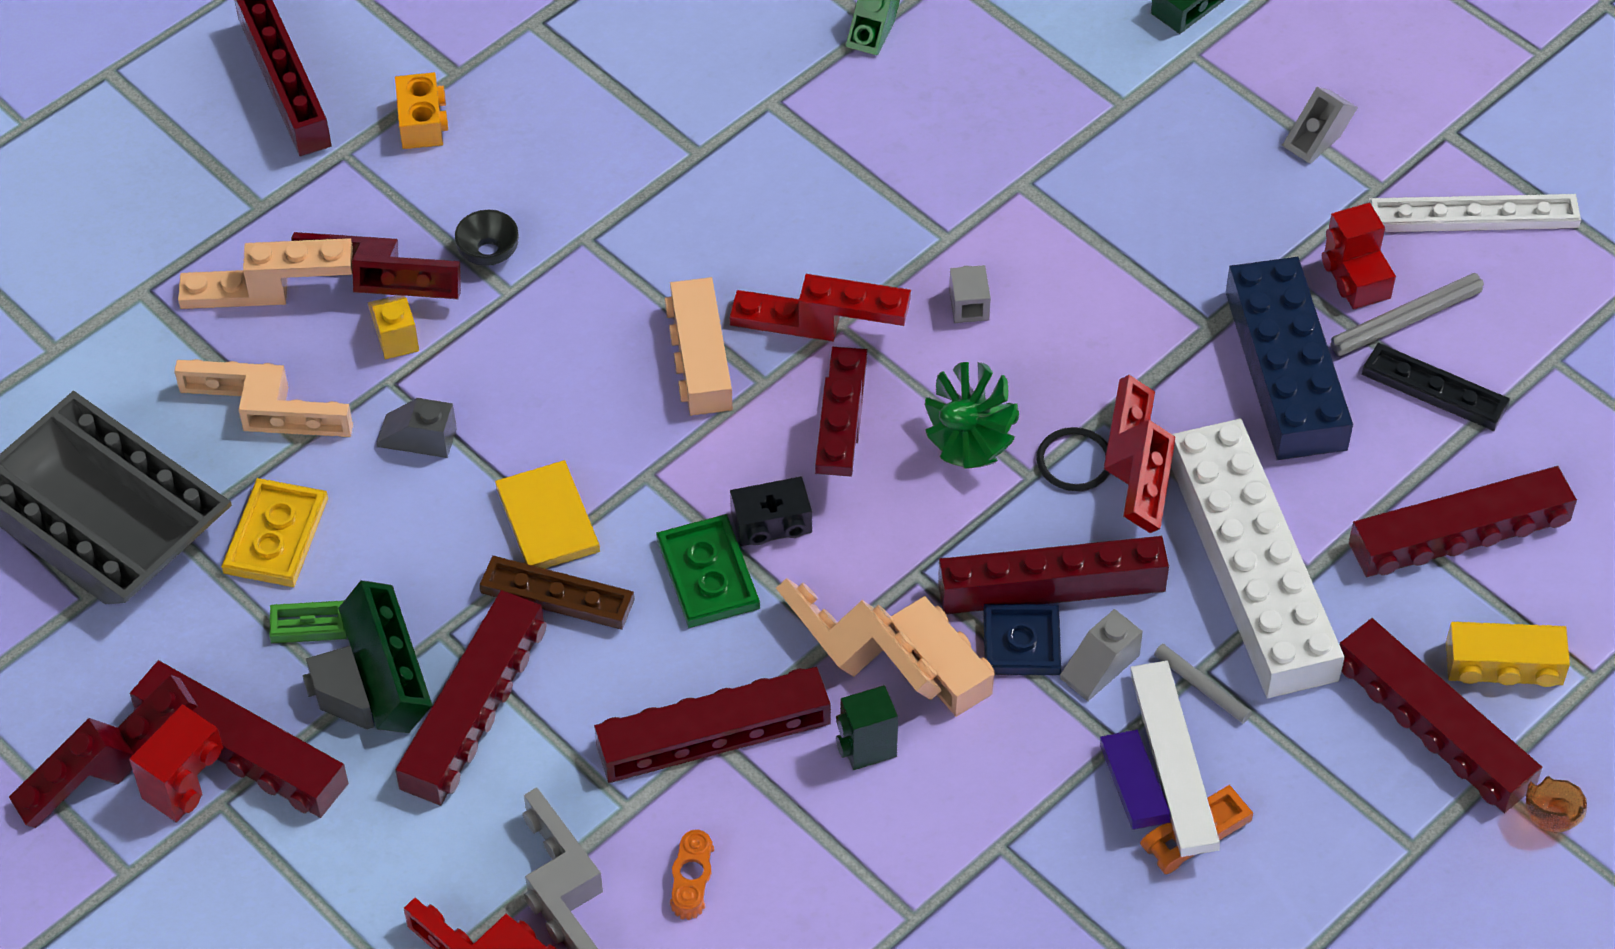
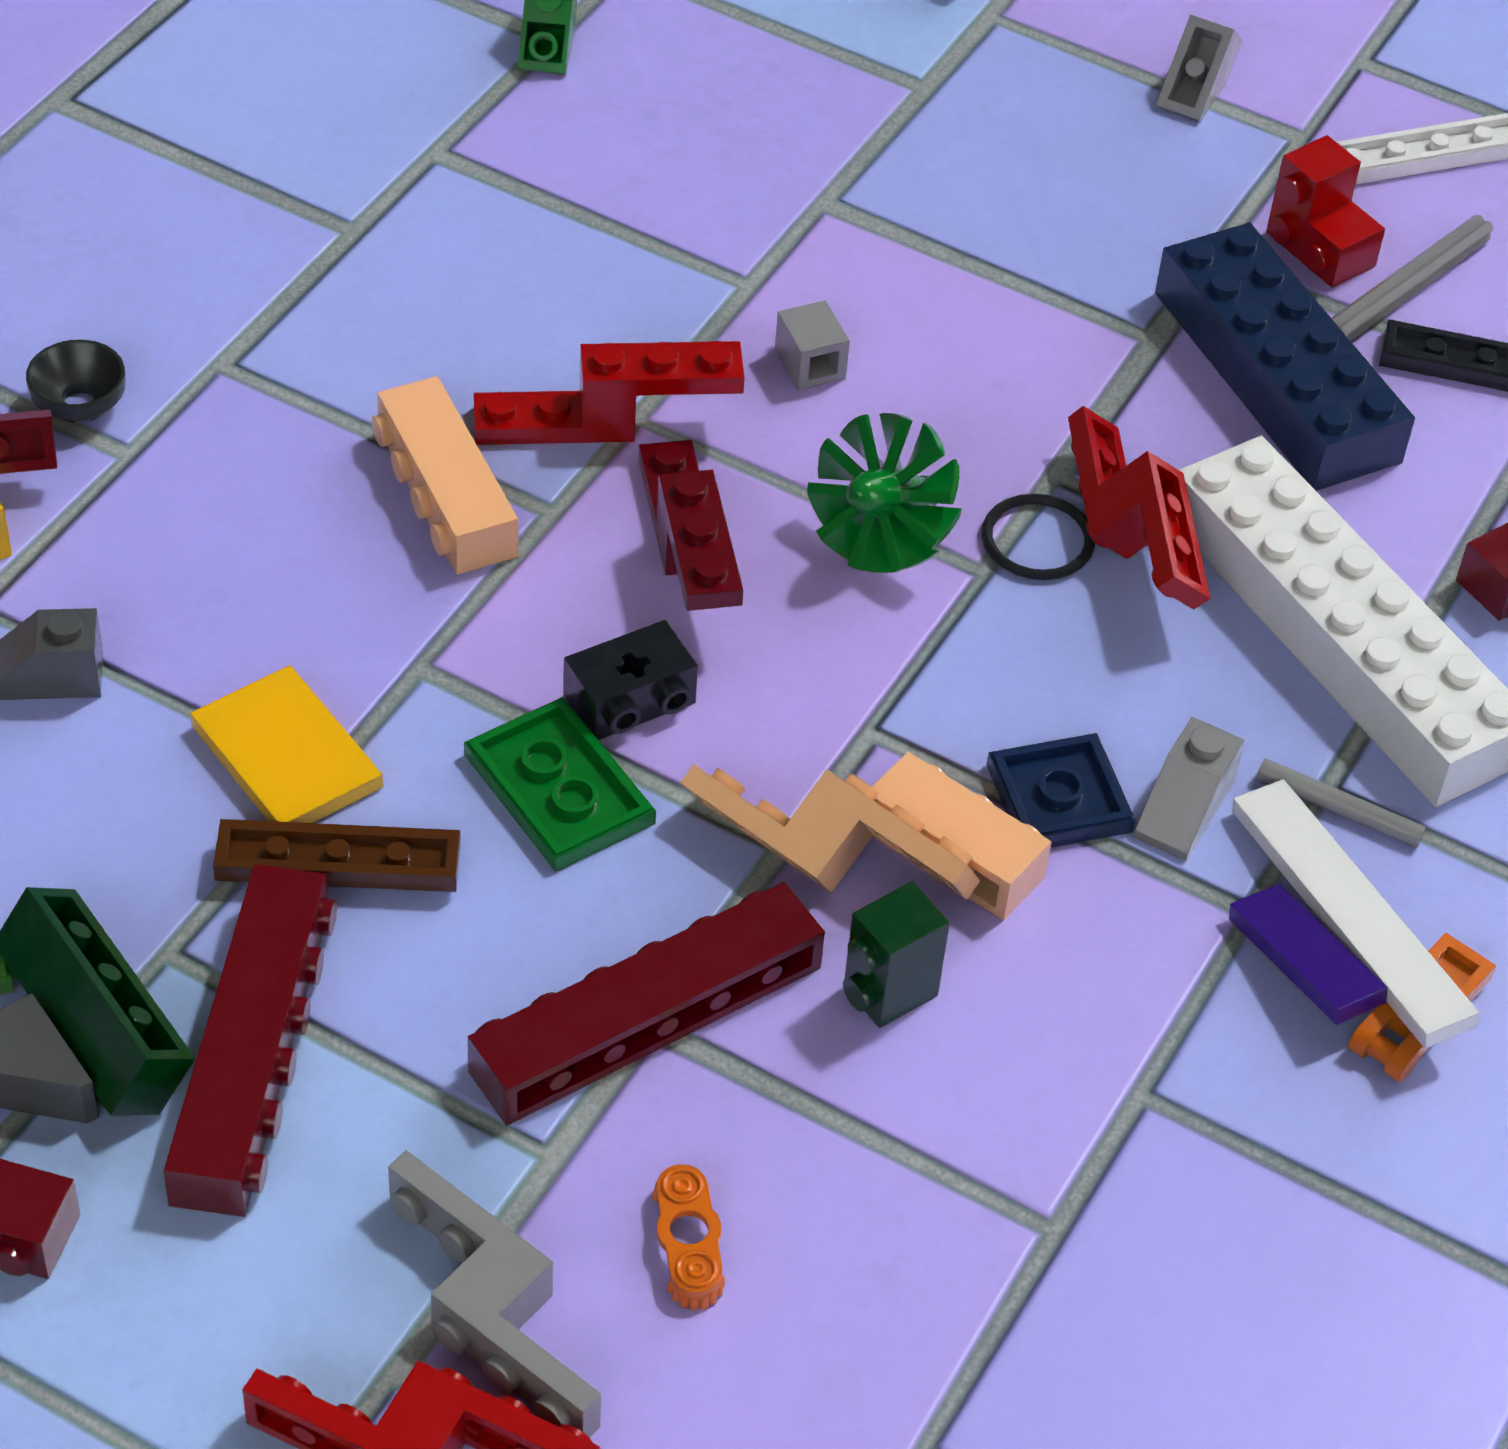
camera: 20 degrees left, 5 degrees down
dark red brick [938,536,1169,614] -> none

